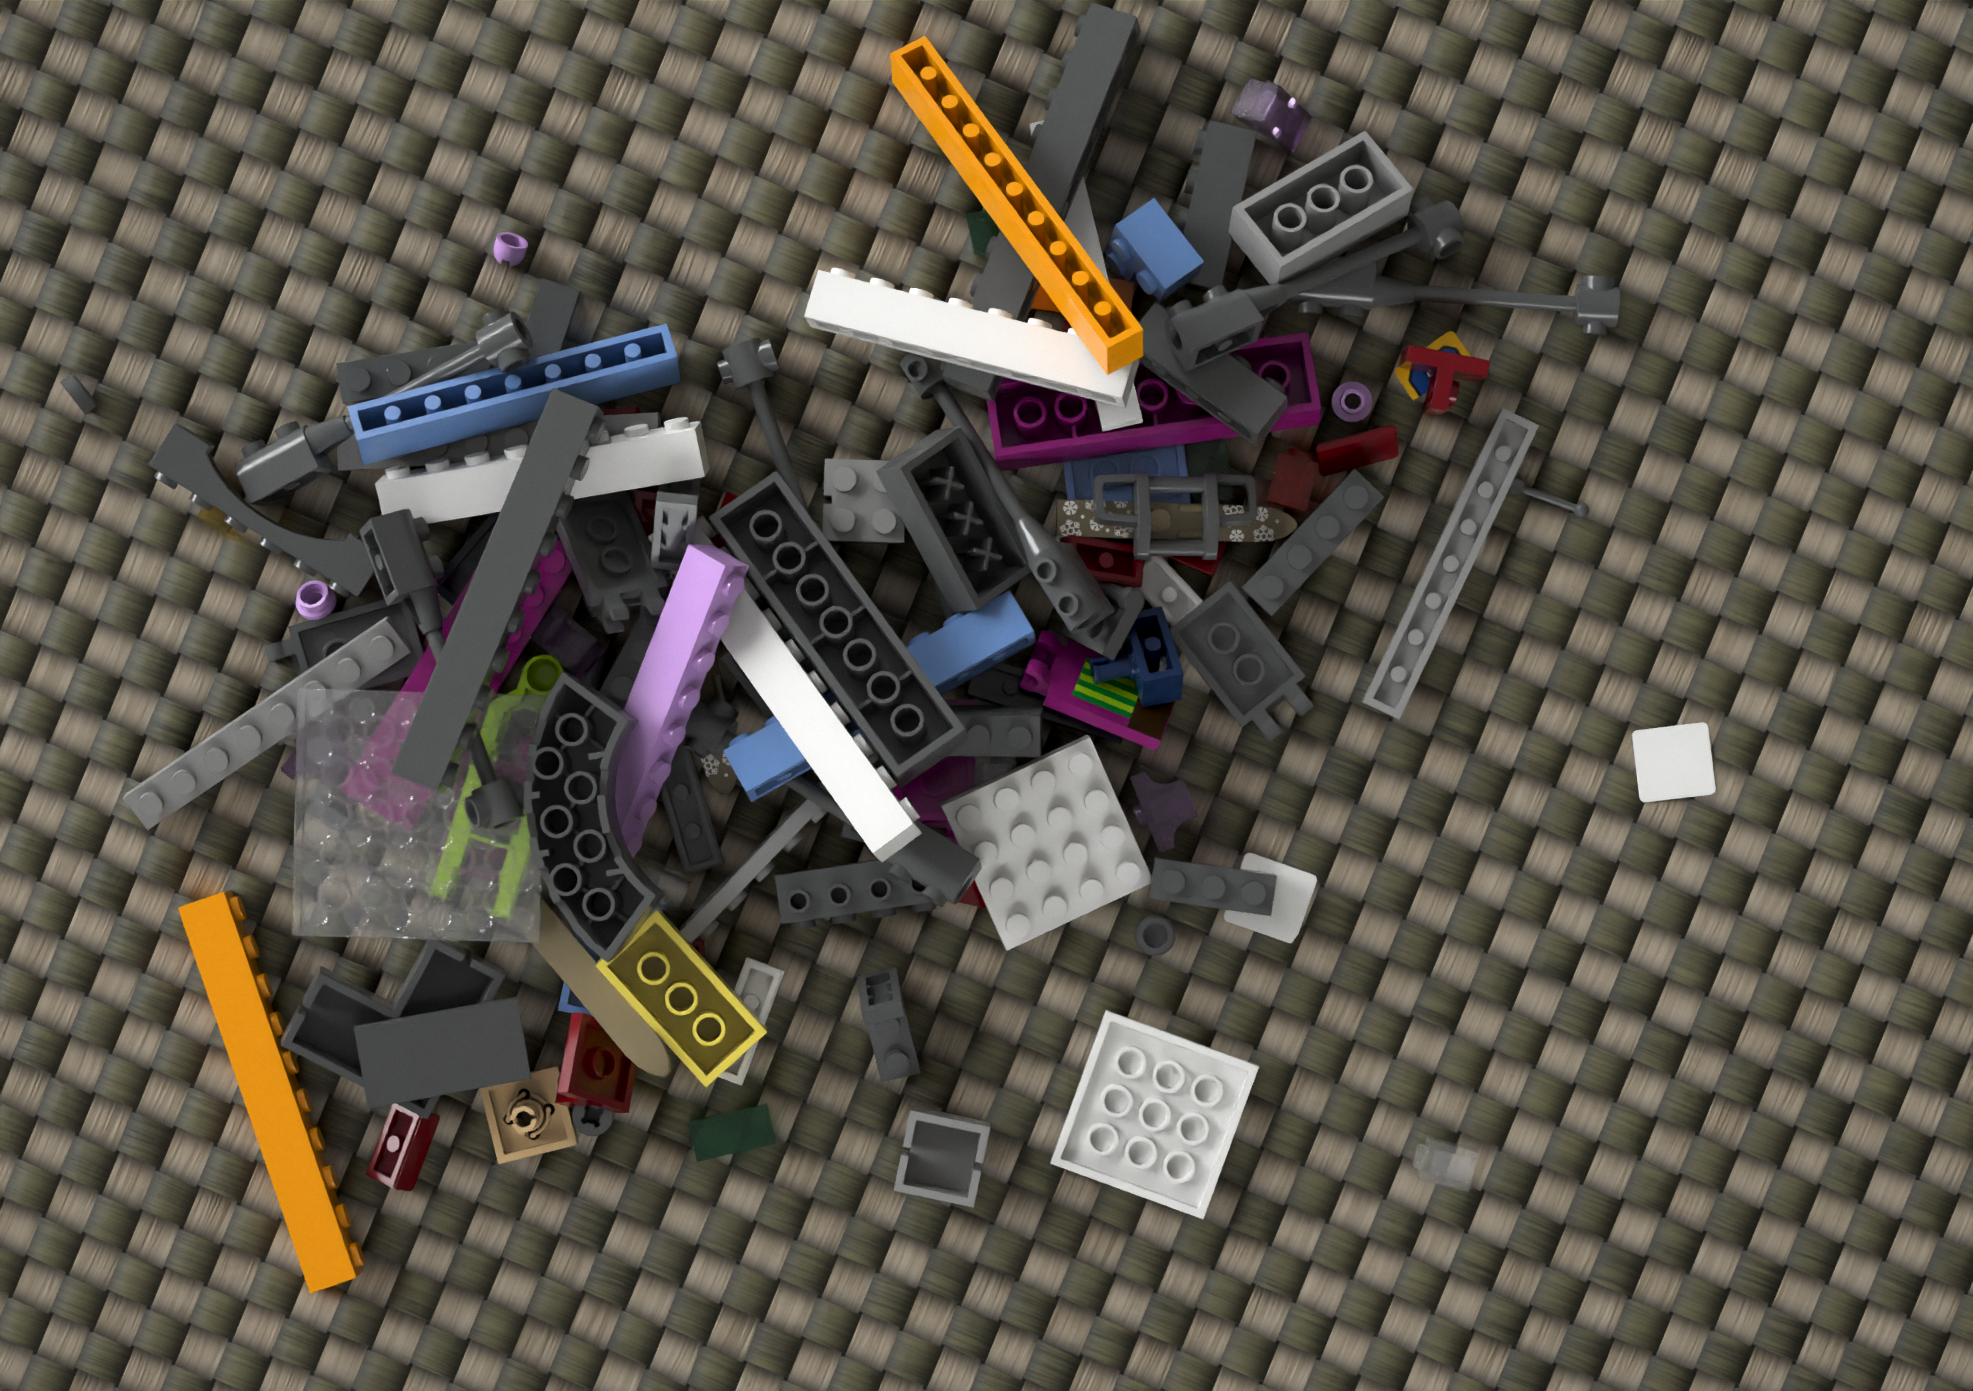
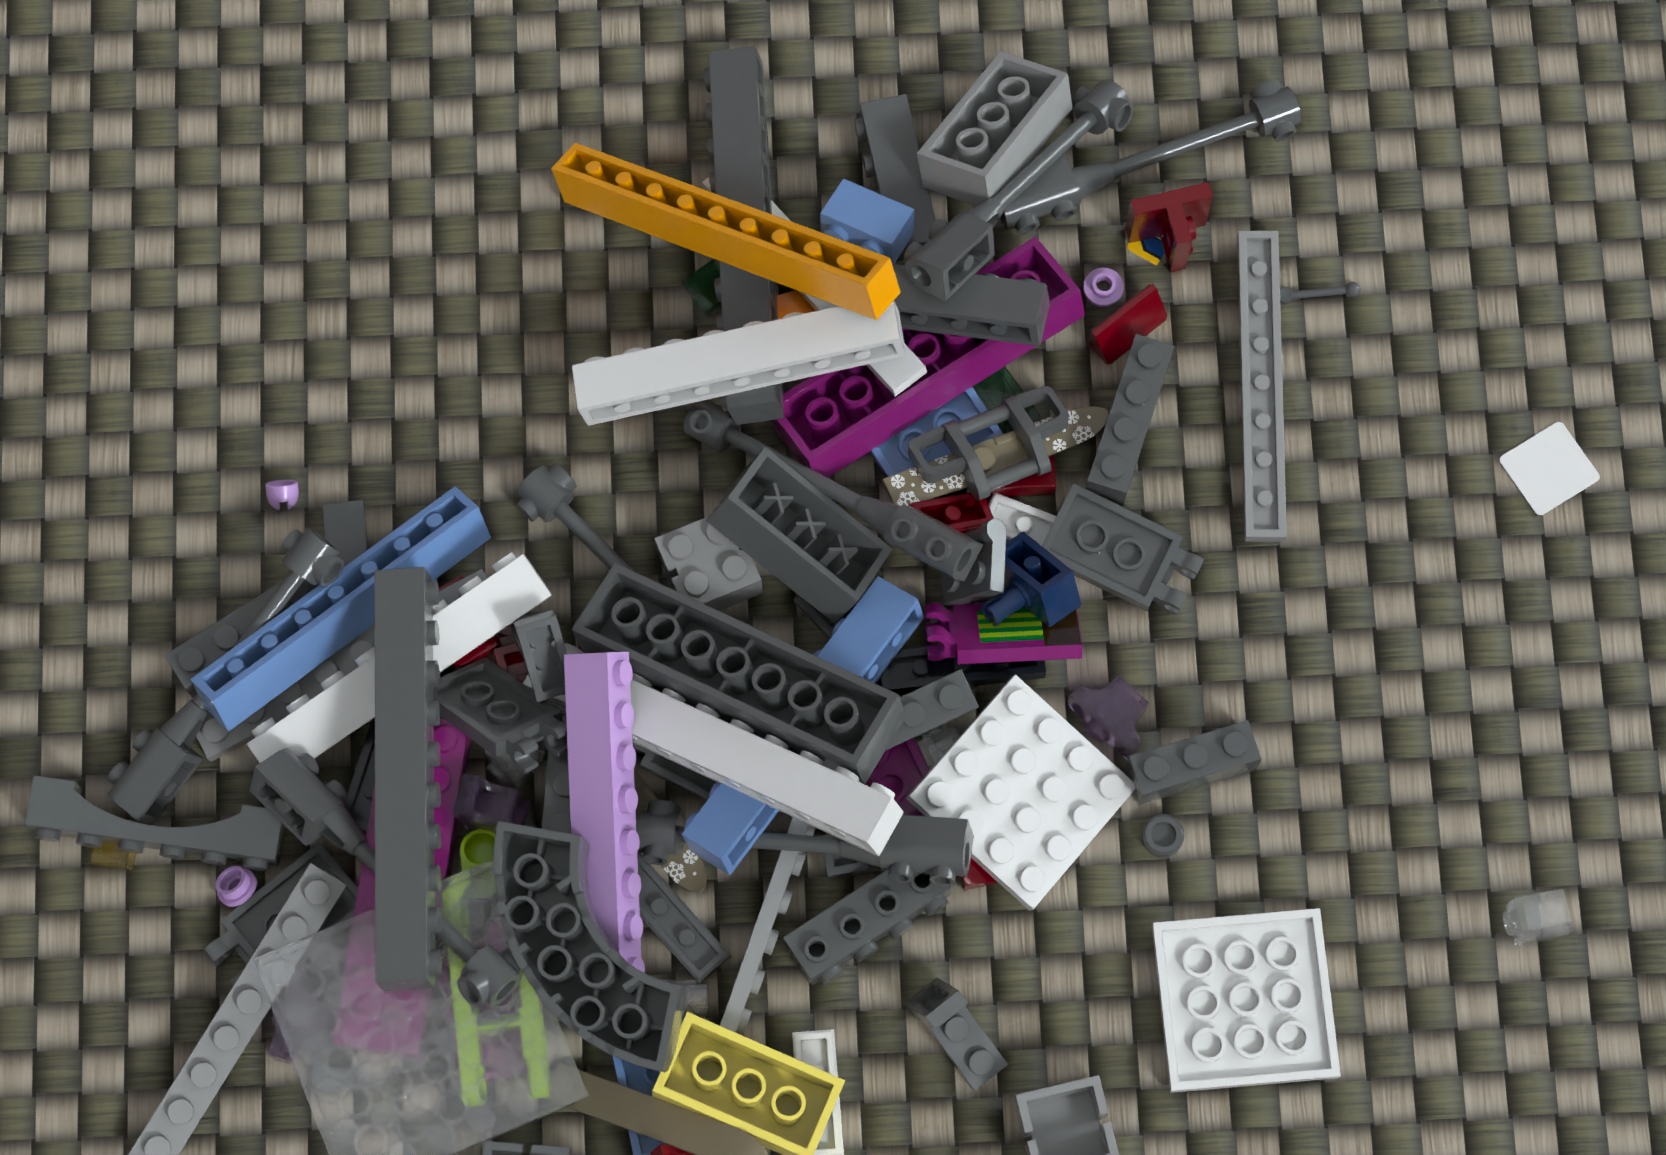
camera: 20 degrees left, 15 degrees down
white sticker [1224,853,1317,943] -> none
clear purple brick [1230,77,1313,152] -> none
clear red brick [1265,448,1319,512] -> none

